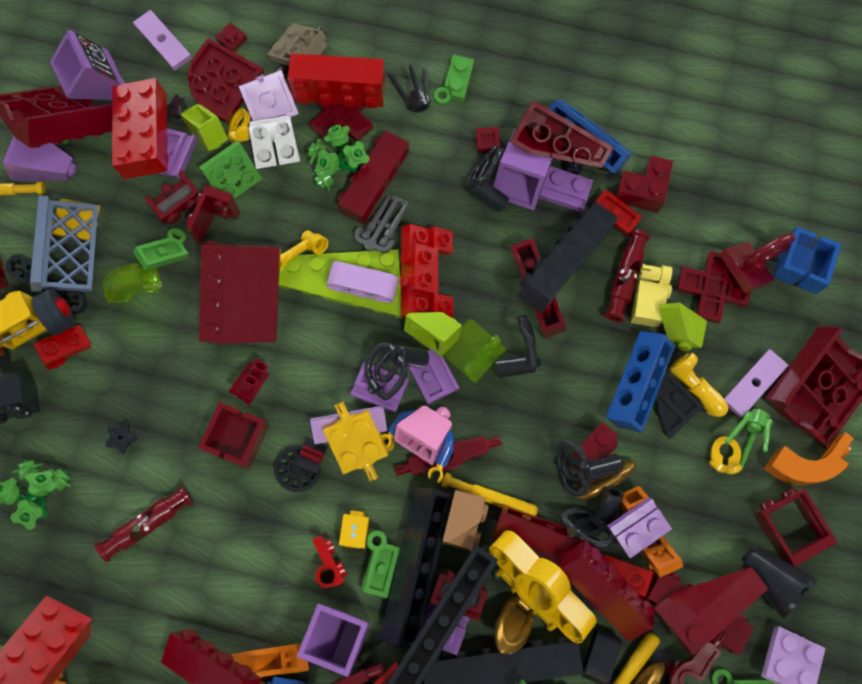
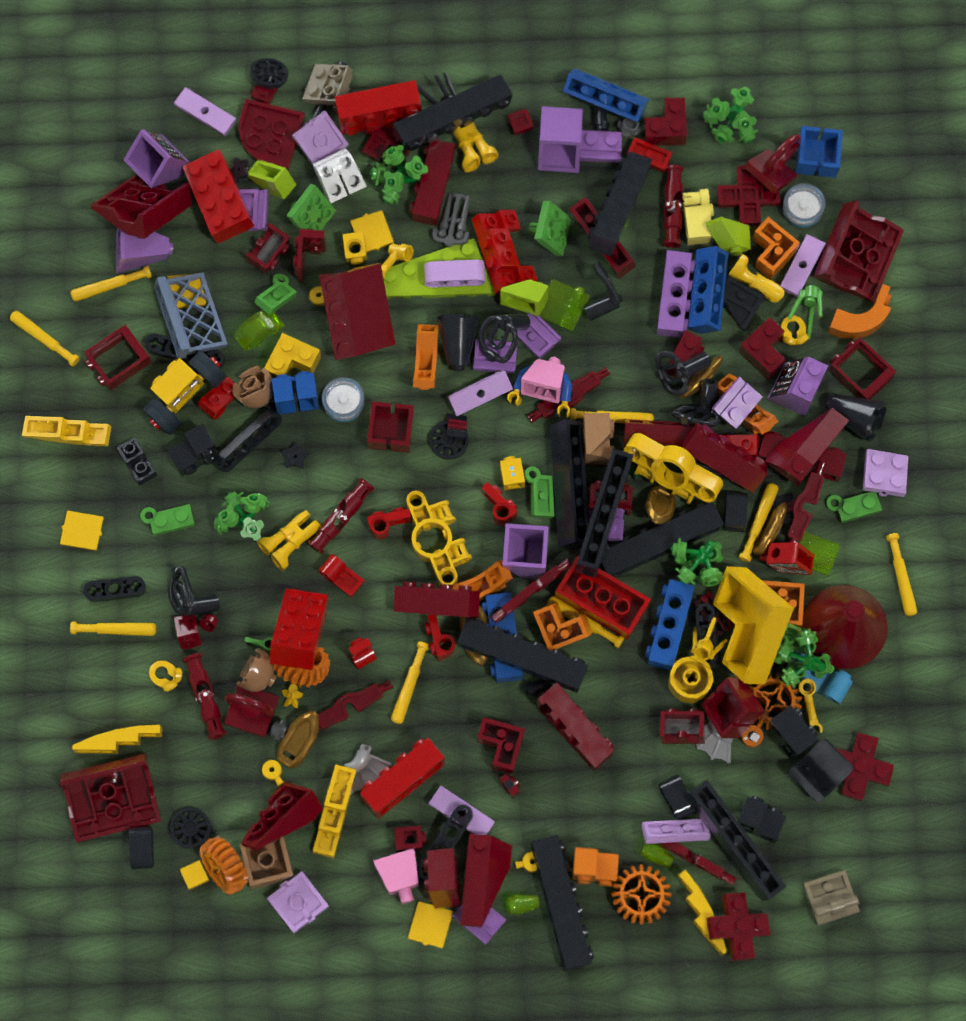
camera: 15 degrees left, 0 degrees up
yellow piece [227,108,250,144] -> none
dark red hips [229,359,270,405] -> none
yellow plate [323,401,389,481] -> none
bright green hinge [434,55,474,105] -> none
black piece [466,146,509,212] -> none
dark red wedge [510,100,614,168] -> none
none -> black beam [214,409,282,472]
none -> medium nougat cylinder [232,366,274,409]
none -> black wheel [250,58,288,89]
none -> yellow piece [257,510,321,571]
none -> yellow brick [264,333,321,378]
none -> blue piece [272,371,319,415]
none -> red plate [318,554,365,598]
none -> clear piece [322,377,365,422]
none -> yellow brick [343,232,367,265]
none -> yellow piece [350,210,394,253]
none -> red plate [367,507,411,539]
none -> black brick [392,74,513,152]
none -> yellow piece [406,491,472,585]
none -> orange arch [413,324,439,390]
none -> black cone [437,314,478,371]
none -> yellow piece [452,122,499,172]
none -> bright green plate [529,201,572,256]
none -> dark grey plate [617,118,640,137]
none -> medium lavender brick [657,250,695,338]
none -> bright green plant [703,87,758,144]
none -> dark red brick [739,317,785,380]
none -> orange brick [753,217,800,280]
none -> medium lavender slope [767,357,828,417]
none -> clear piece [782,183,825,228]

